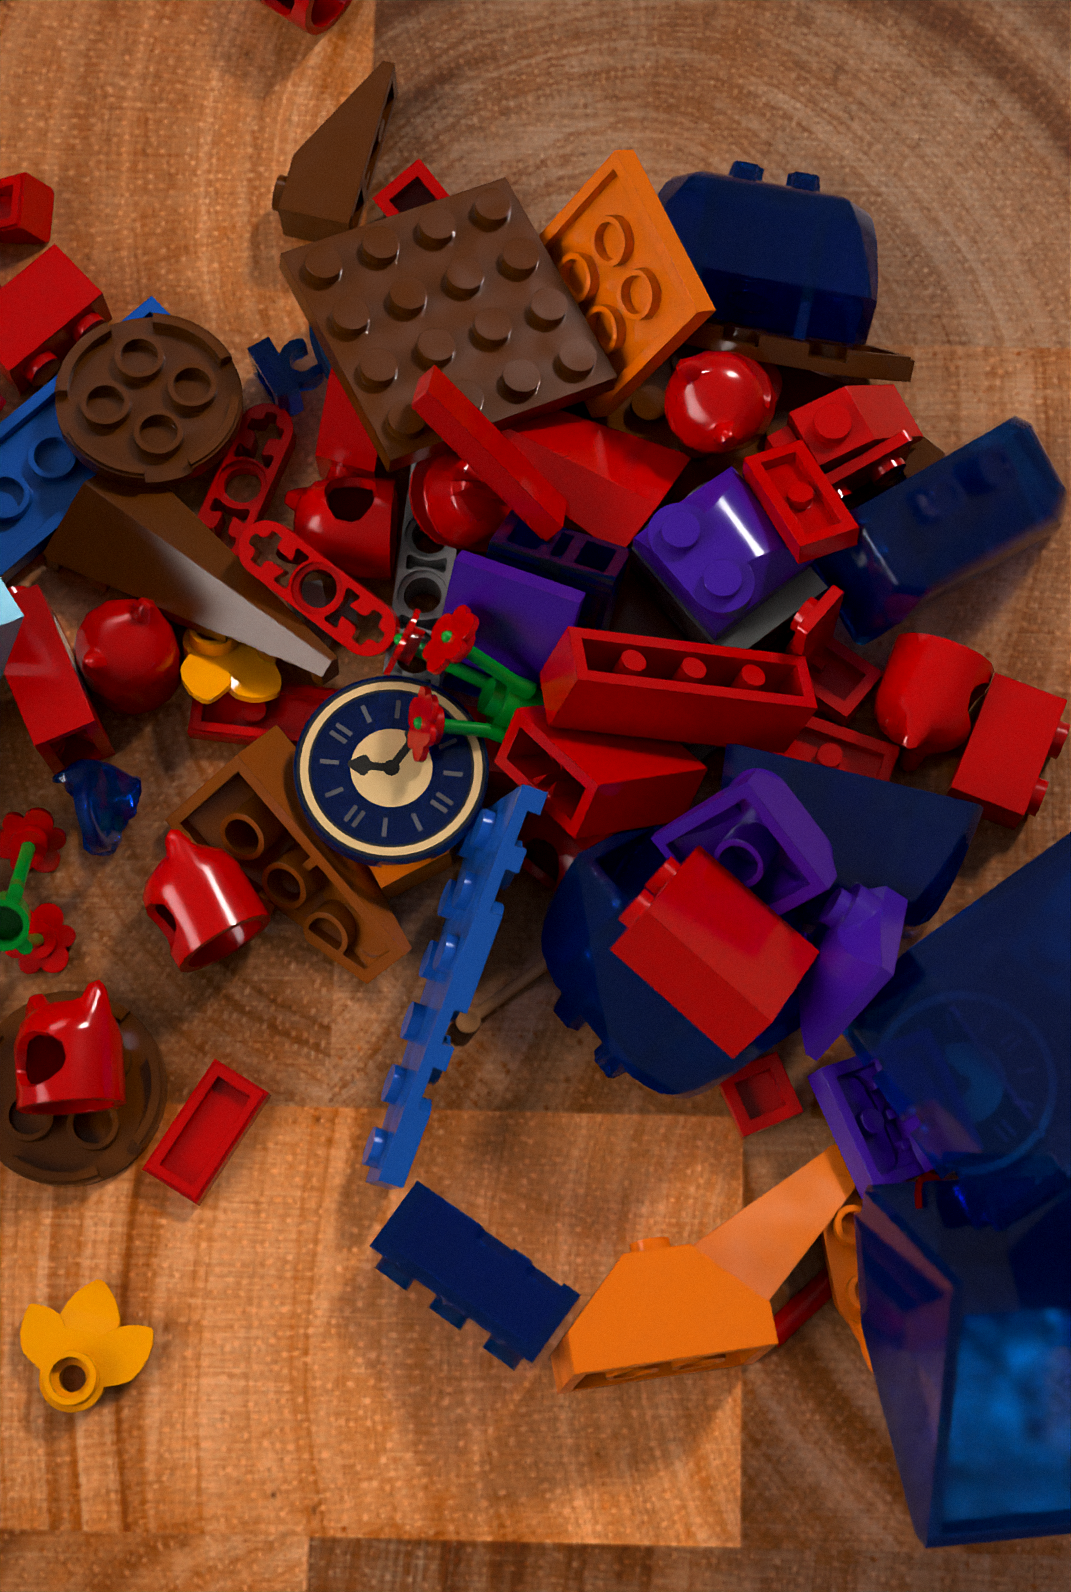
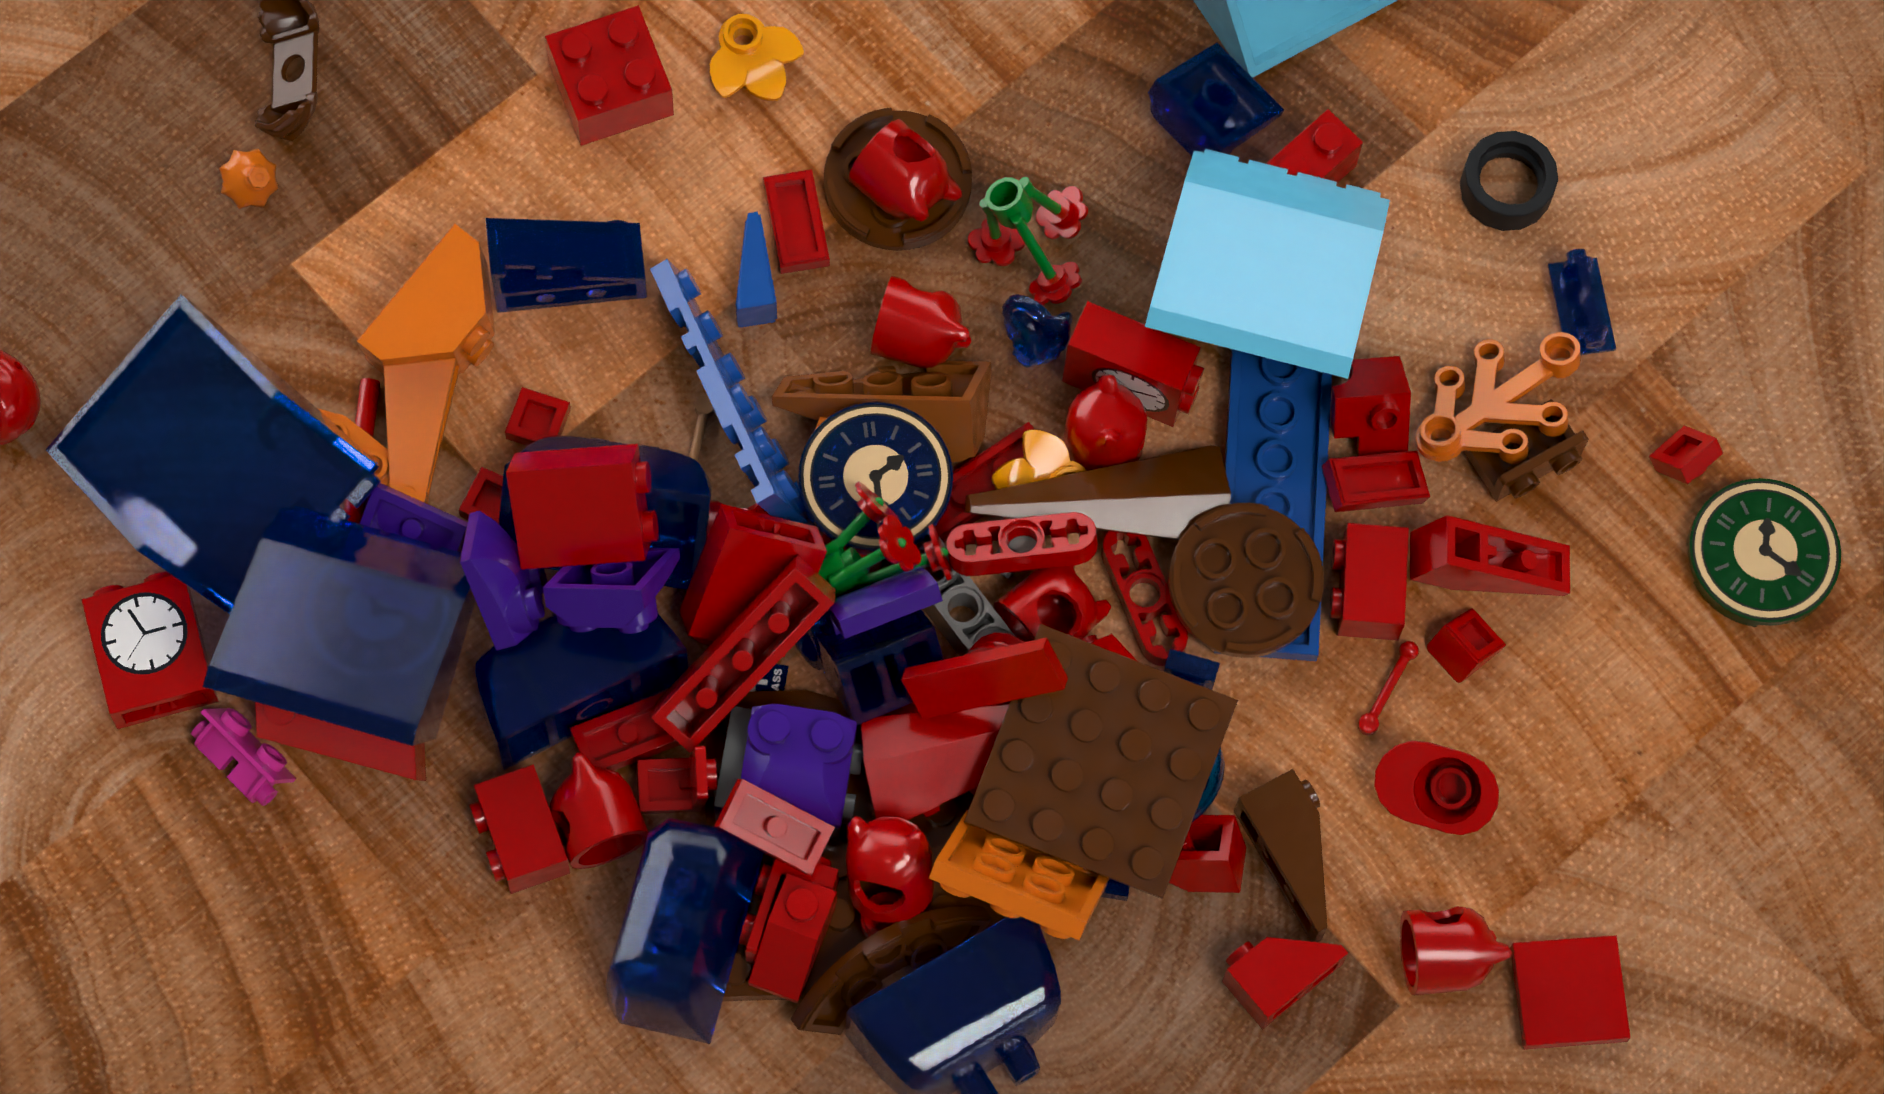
camera: 130 degrees right, 5 degrees down
none -> red plate [505,387,571,451]
none -> red brick [545,5,674,146]
none -> blue slope [735,211,777,327]
none -> red slope [1222,937,1348,1030]
none -> red hinge [1358,641,1419,736]
none -> red piece [1374,740,1499,835]

